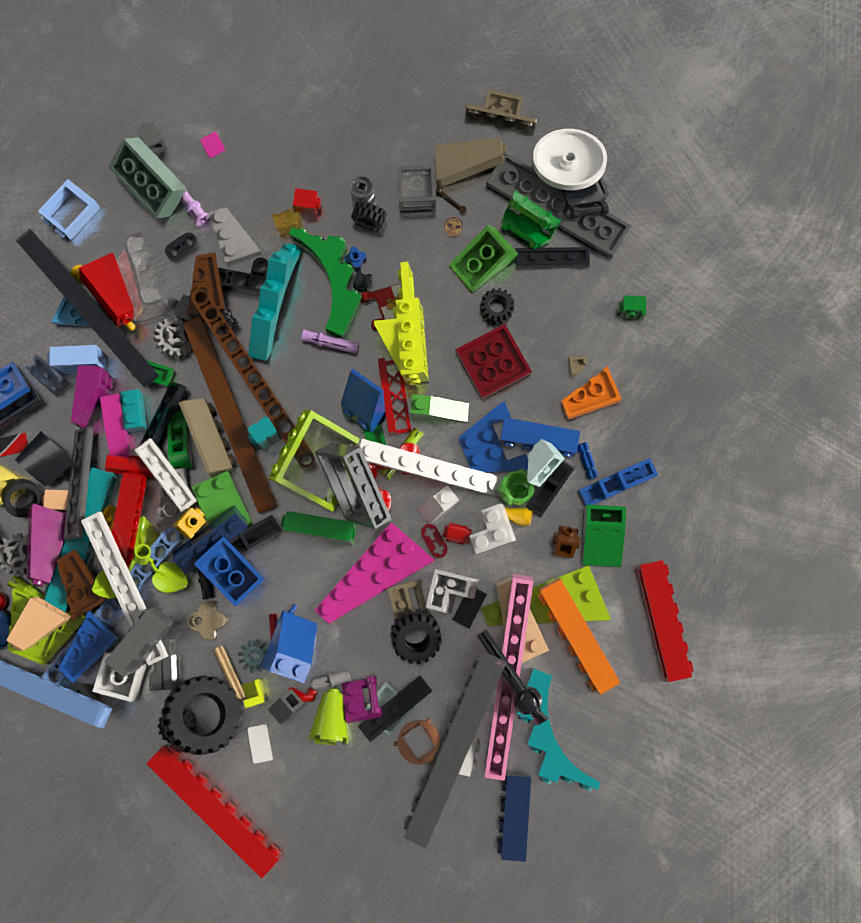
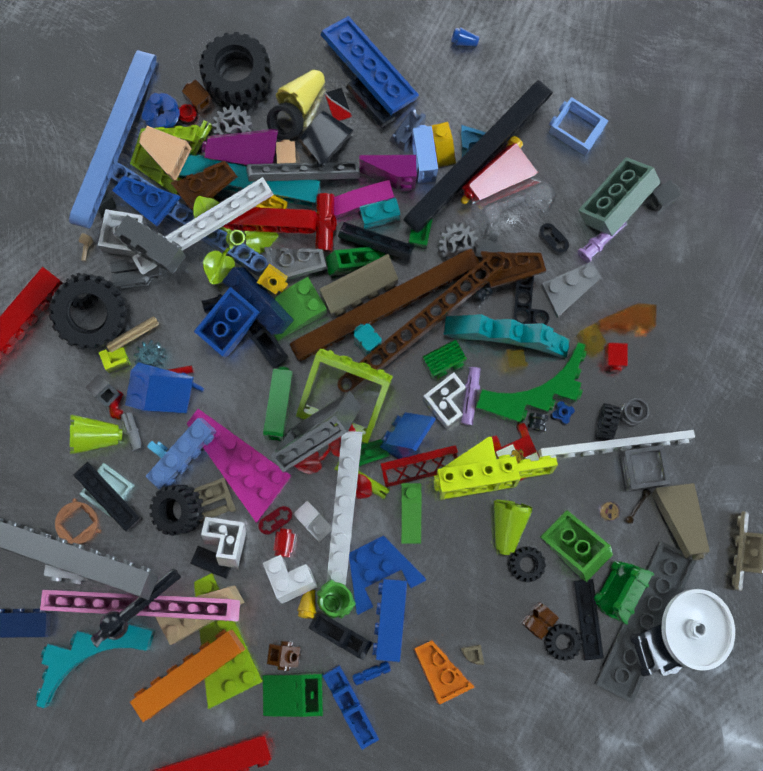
camera: 80 degrees right, 0 degrees up
white tile [135,438,197,512] -> none
dark tan plate [188,600,228,640] -> none
dark pink slope [200,131,225,158] -> none
white sticker [247,724,273,764] -> none
magenta plate [341,676,382,723] -> none
dark red plate [455,324,532,399] -> none
light aqua slope [527,439,565,487] -> none
green brick [617,295,646,320] -> none
none -> tan hand [79,233,93,261]
none -> medium blue brick [145,418,217,490]
none -> medium azure plate [147,441,168,458]
none -> green brick [421,339,467,380]
none -> white brick [423,373,466,429]
none -> yellow slope [431,122,456,168]
none -> lime cone [494,499,533,555]
none -> clear yellow panel [504,349,528,372]
none -> reddish brown wheel [522,602,559,640]
none -> white plate [538,430,695,459]
none -> black tyre [544,624,583,661]
none -> clear orange slope [595,303,657,333]

